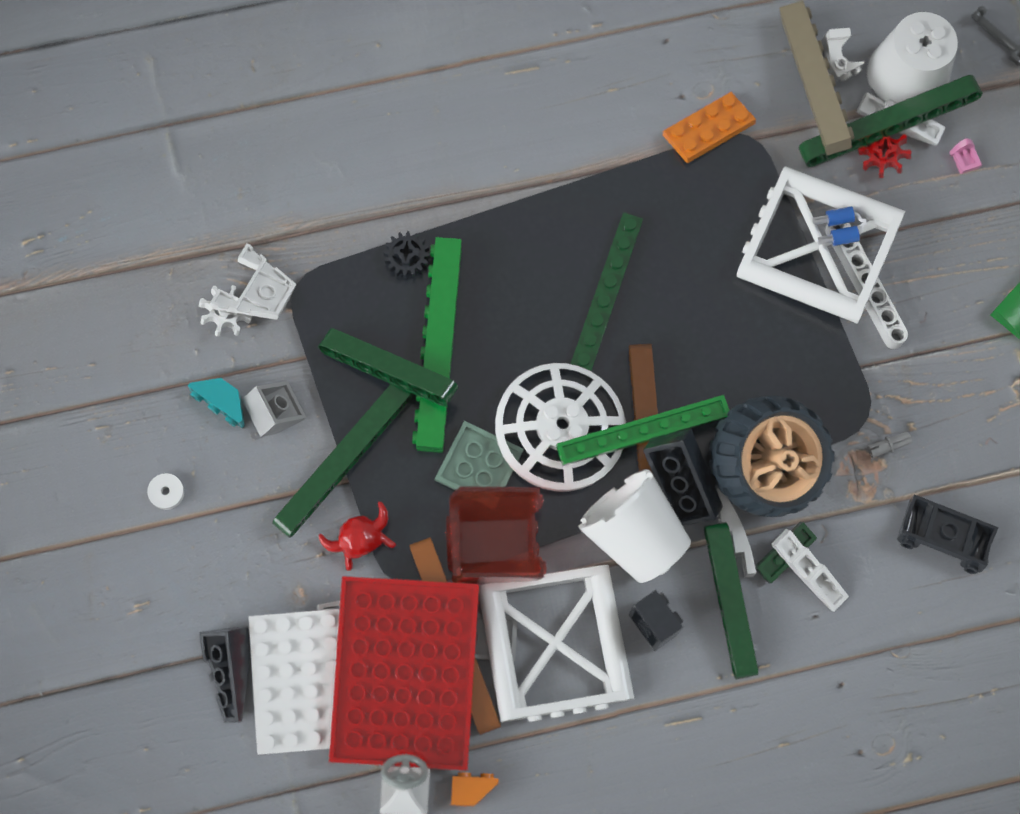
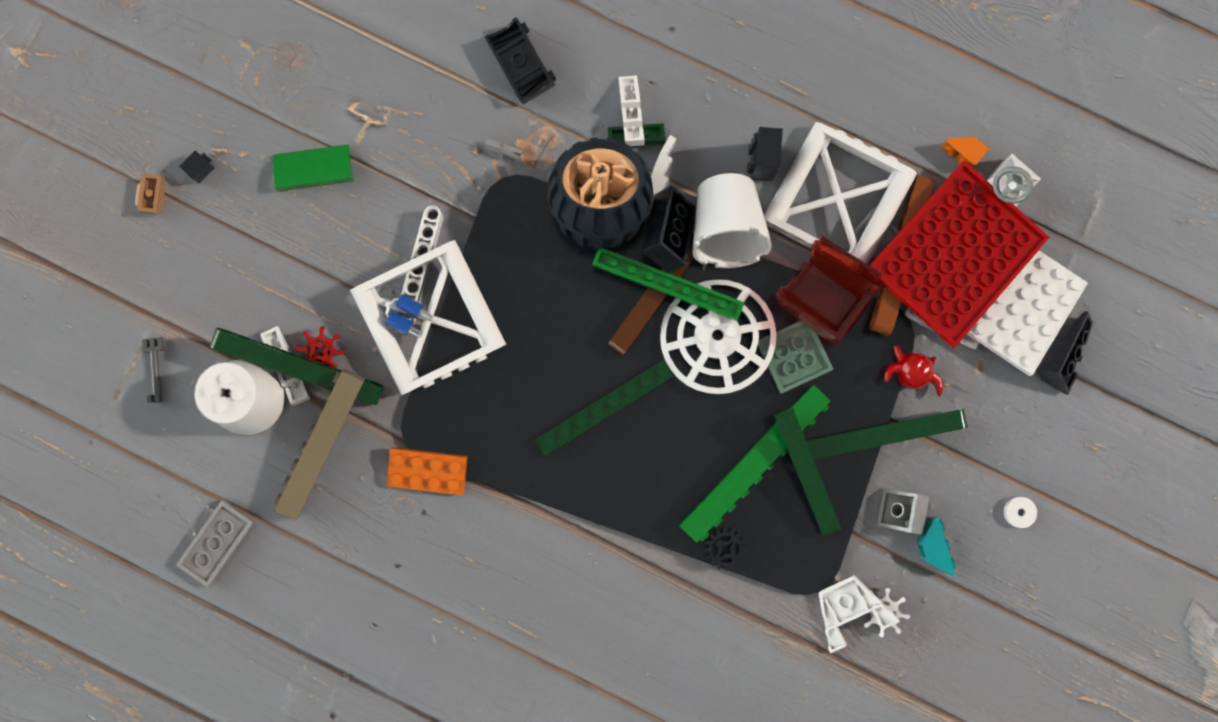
camera: 140 degrees left, 10 degrees up
dark green beam [704,522,758,680] -> none
white tile [821,28,865,82] -> none
bright pink tile [949,138,982,174] -> none

